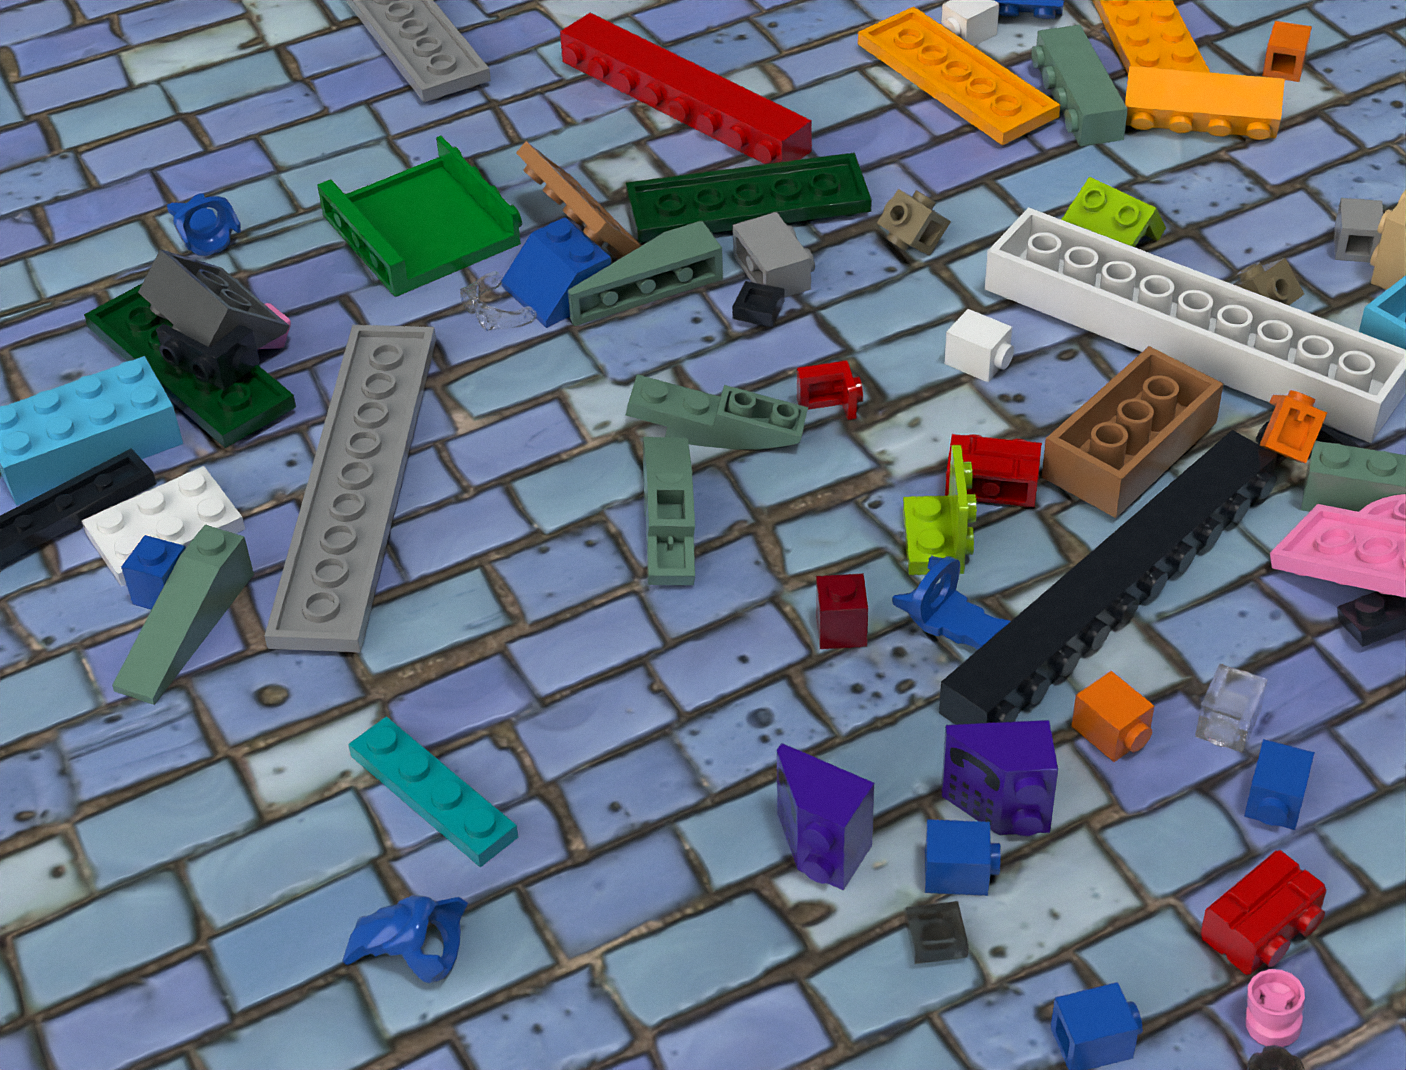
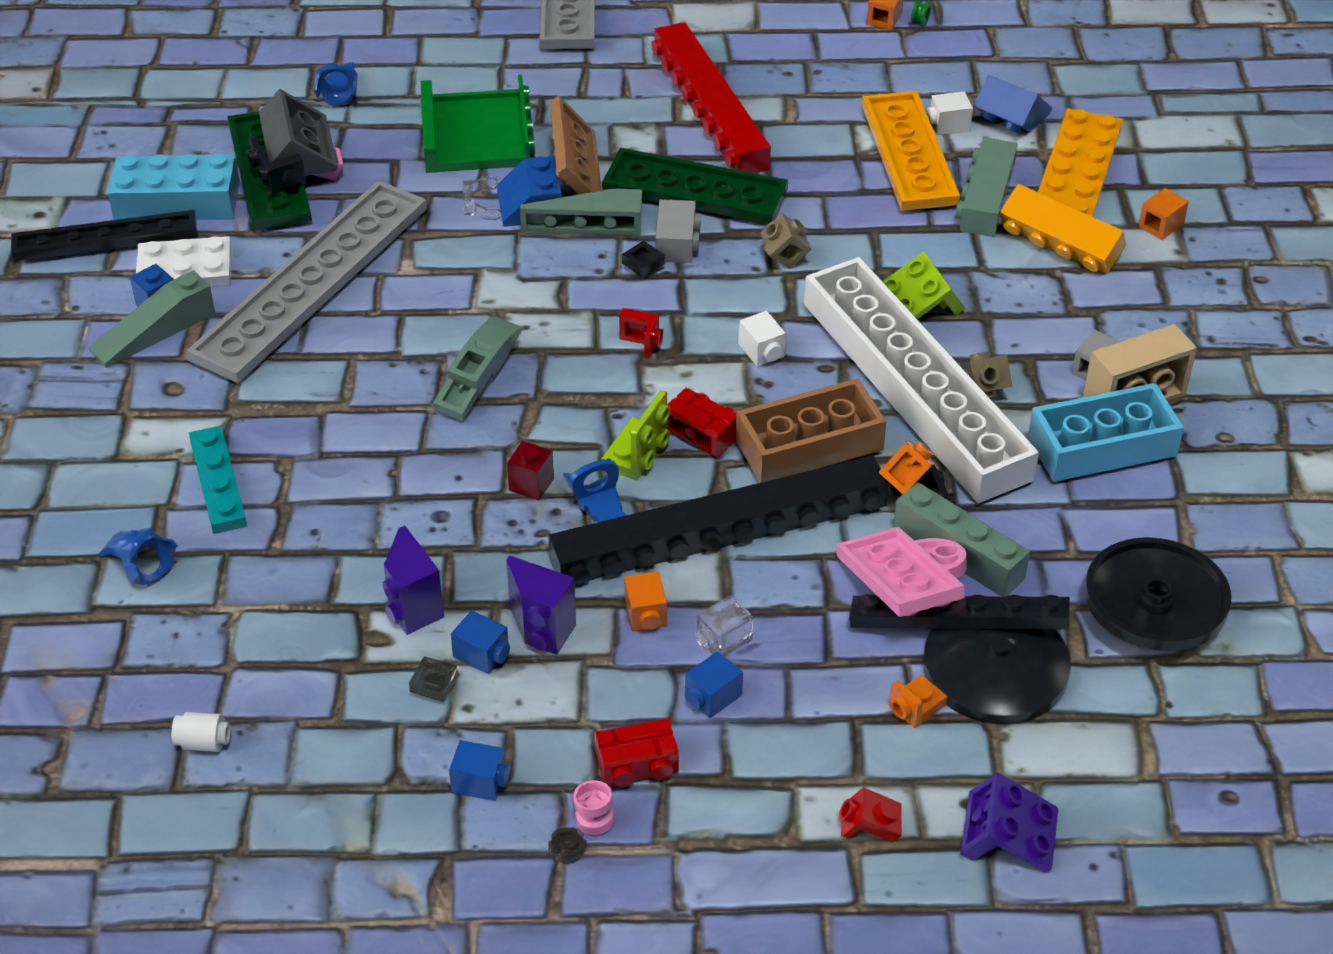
camera: 25 degrees right, 0 degrees up
sand green slope [625,374,808,450] -> none

